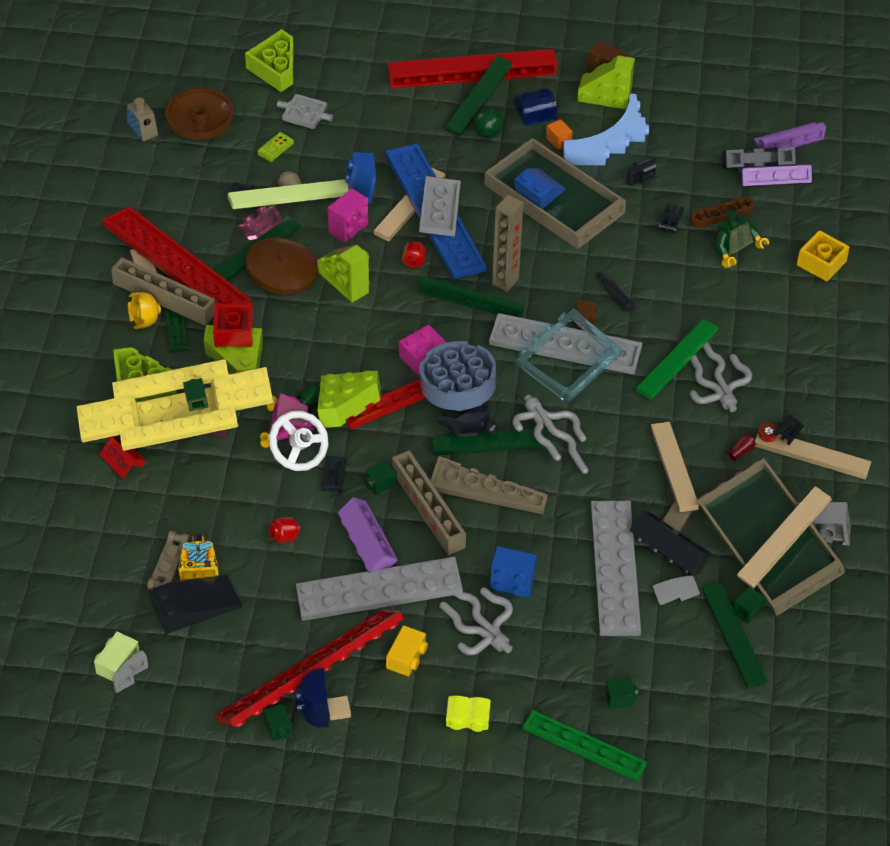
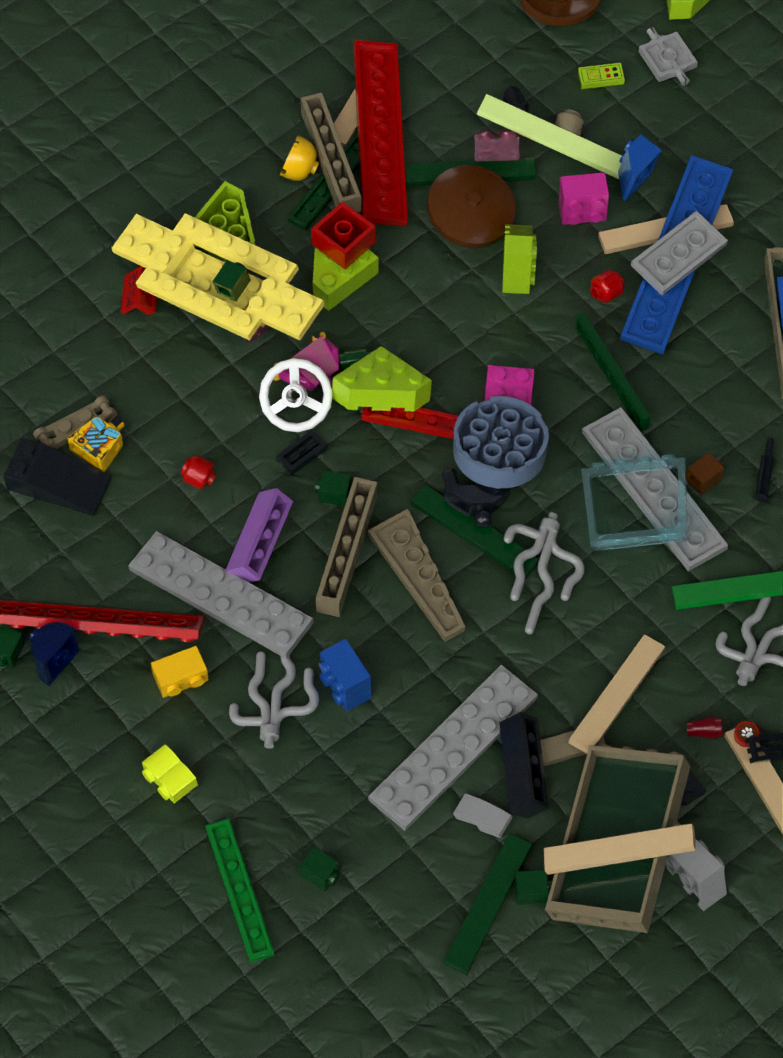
camera: 45 degrees right, 10 degrees up
tan tile [327,696,351,721] -> none
dark tan brick [492,195,524,292] -> none

